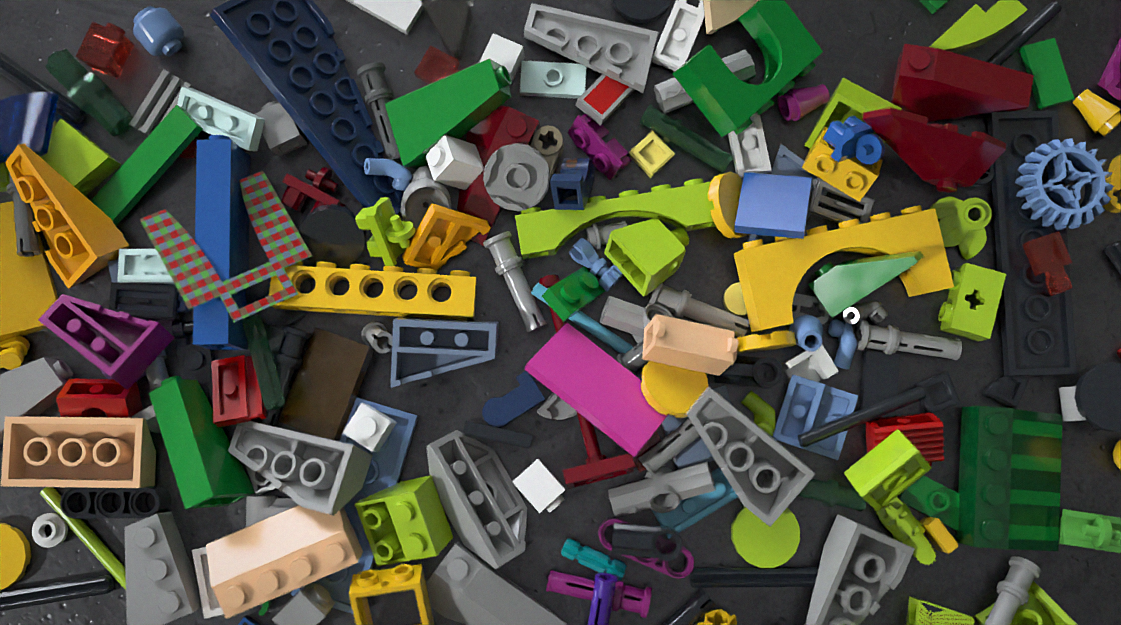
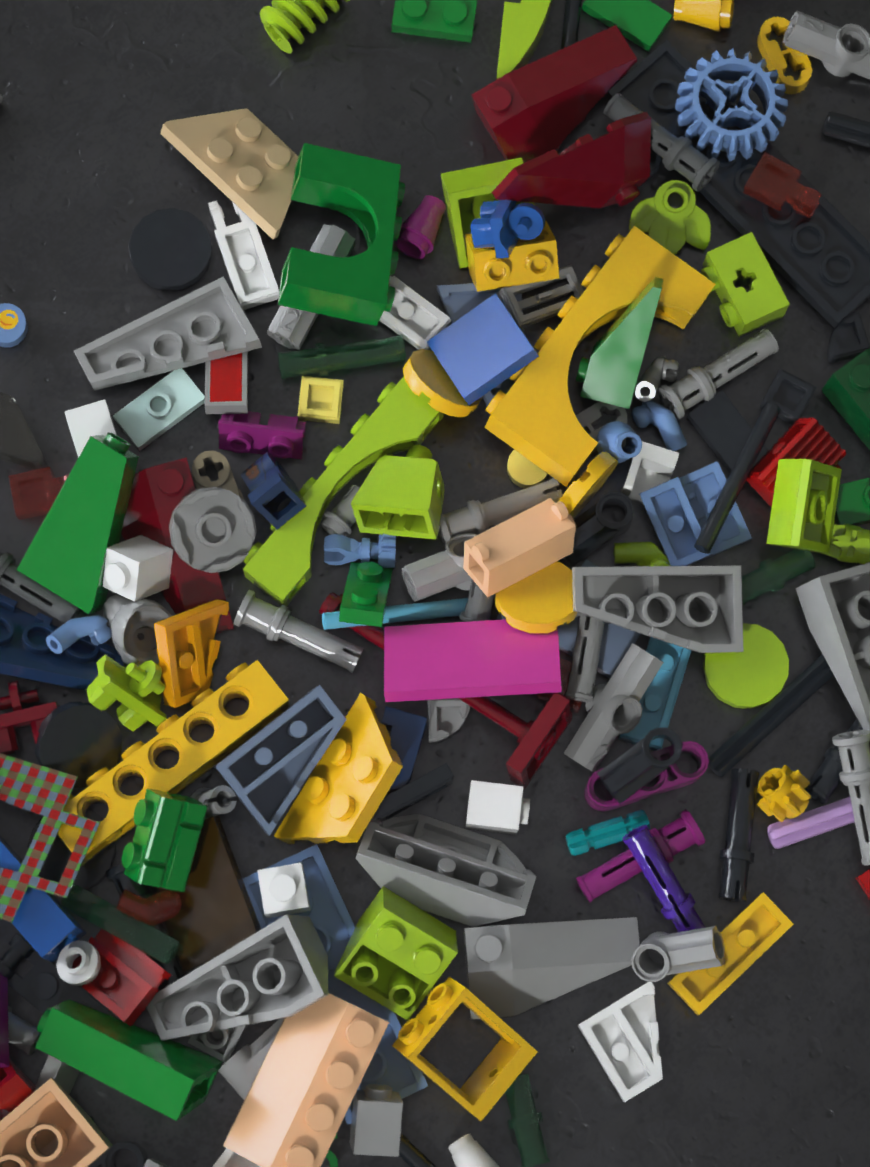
camera: 50 degrees left, 5 degrees down
none -> white plate [57,941,101,986]
none -> clear red arm [115,889,182,926]
none -> green brick [122,788,208,892]
none -> yellow wing [274,692,403,844]
none -> dark grey pin [603,93,720,192]

